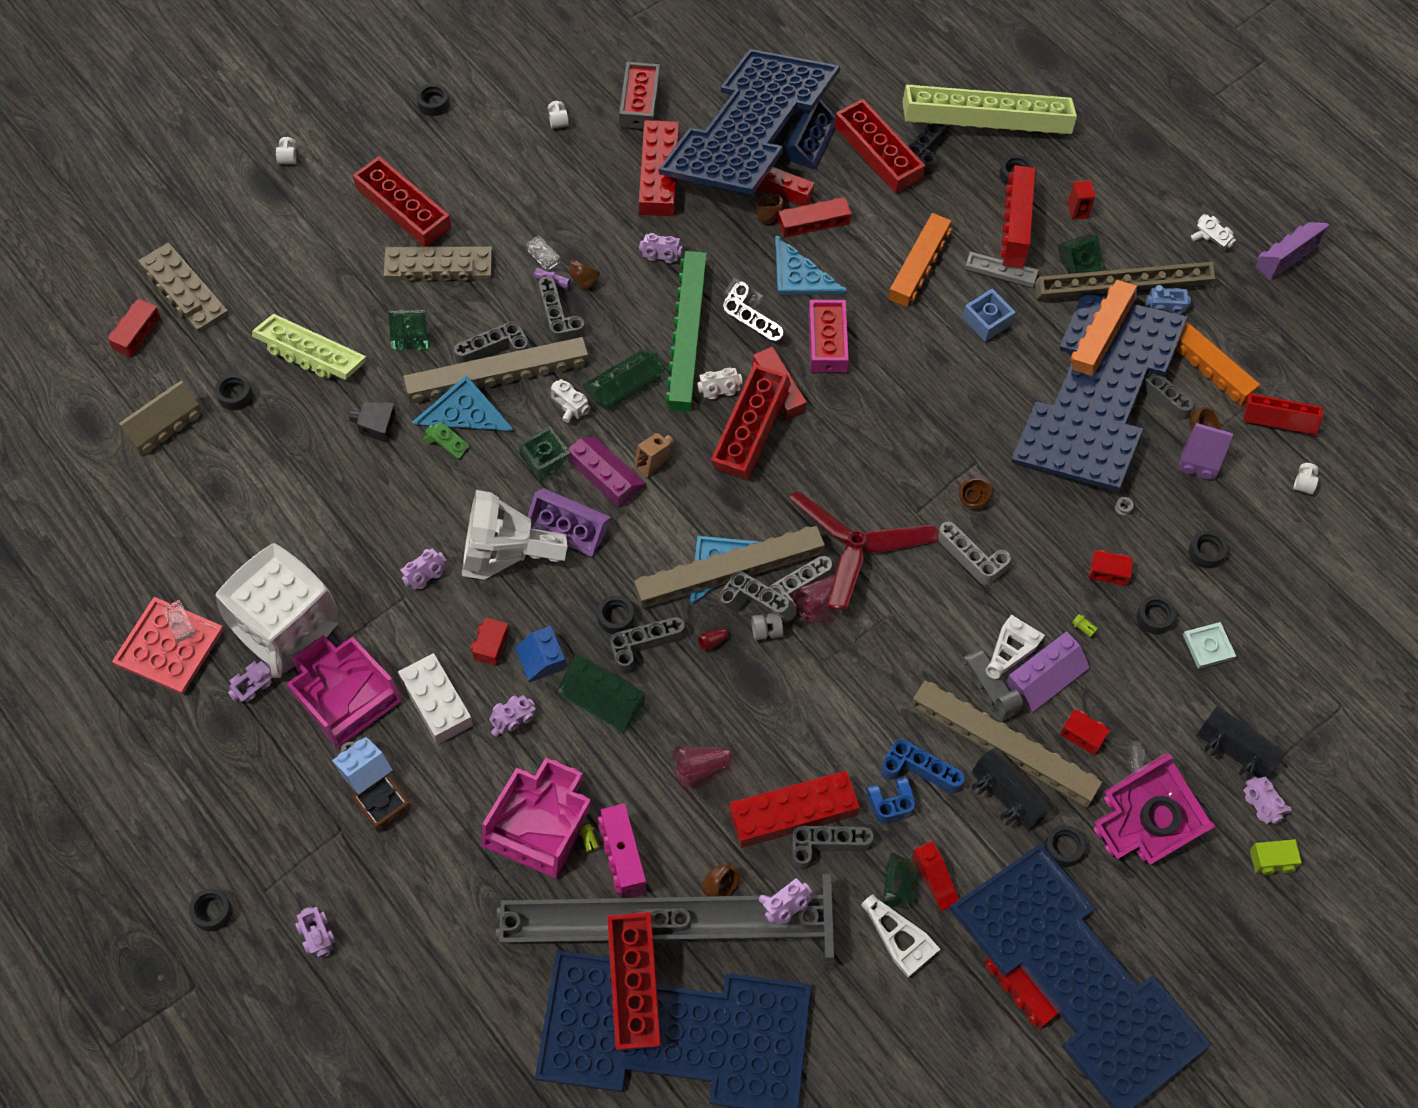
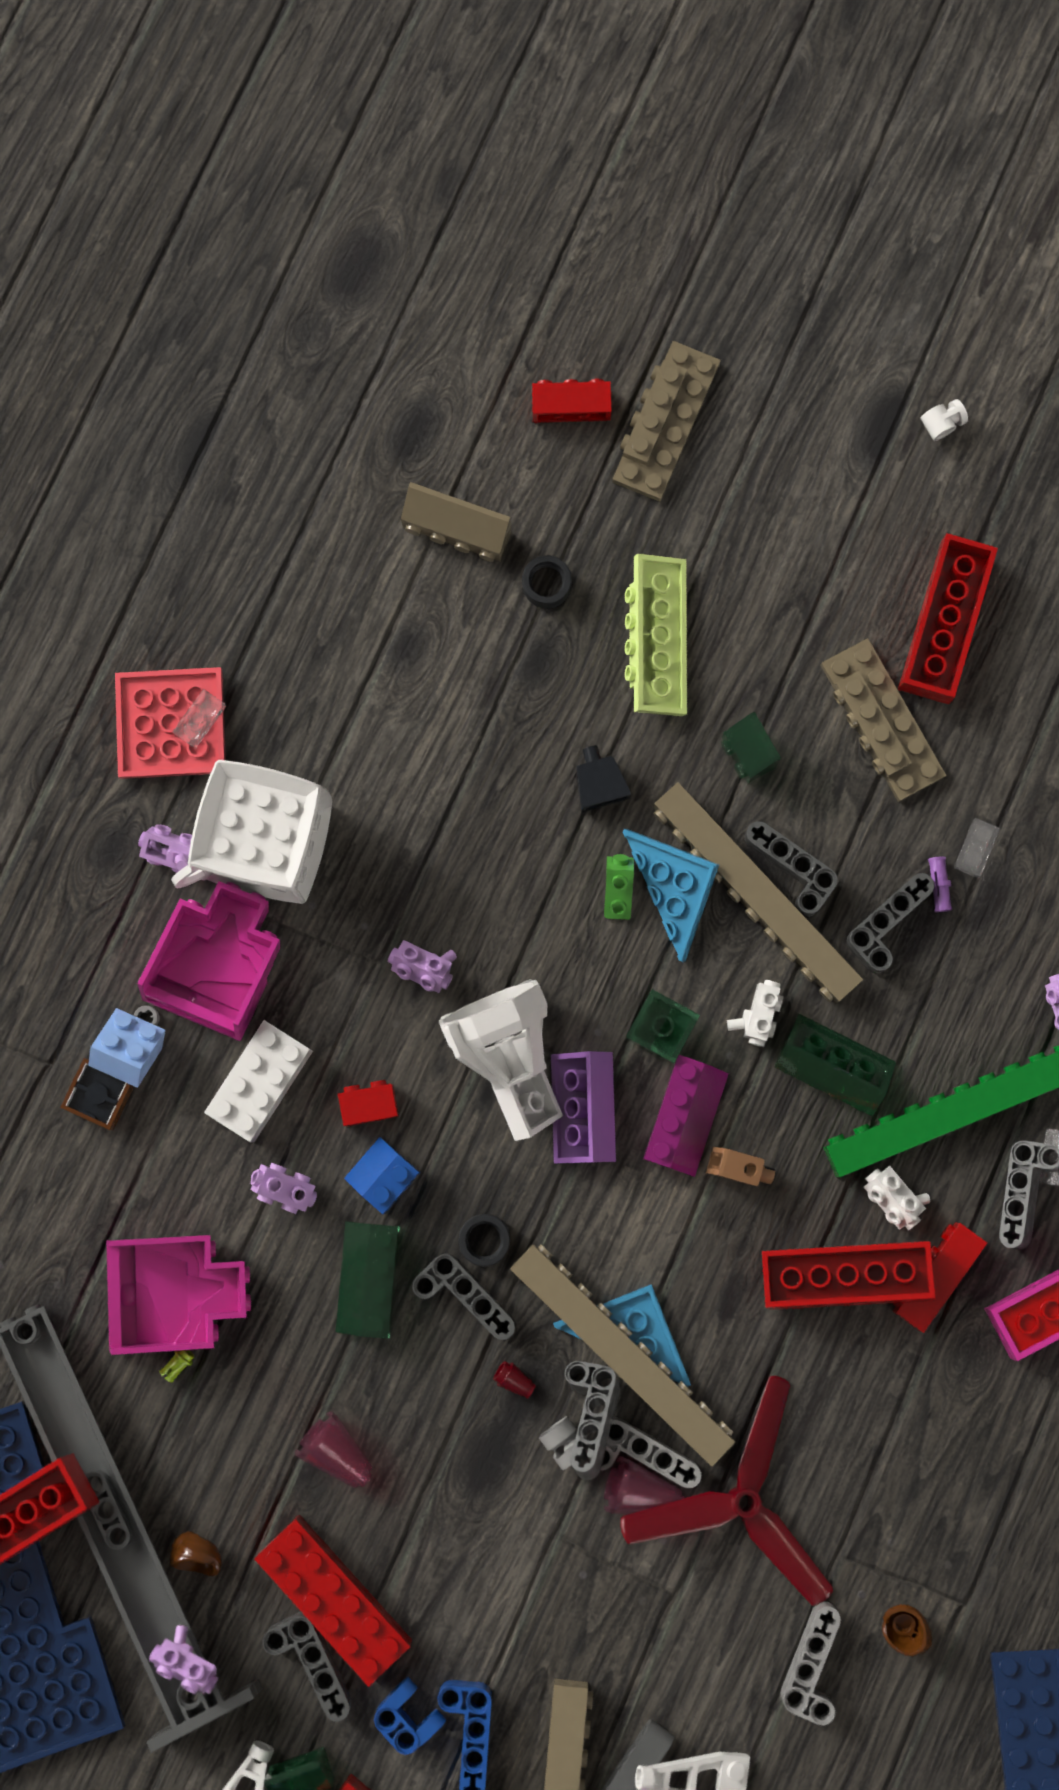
camera: 70 degrees right, 20 degrees up
reddish brown hair [569,259,600,291] -> none
dark pink brick [598,803,646,898] -> none

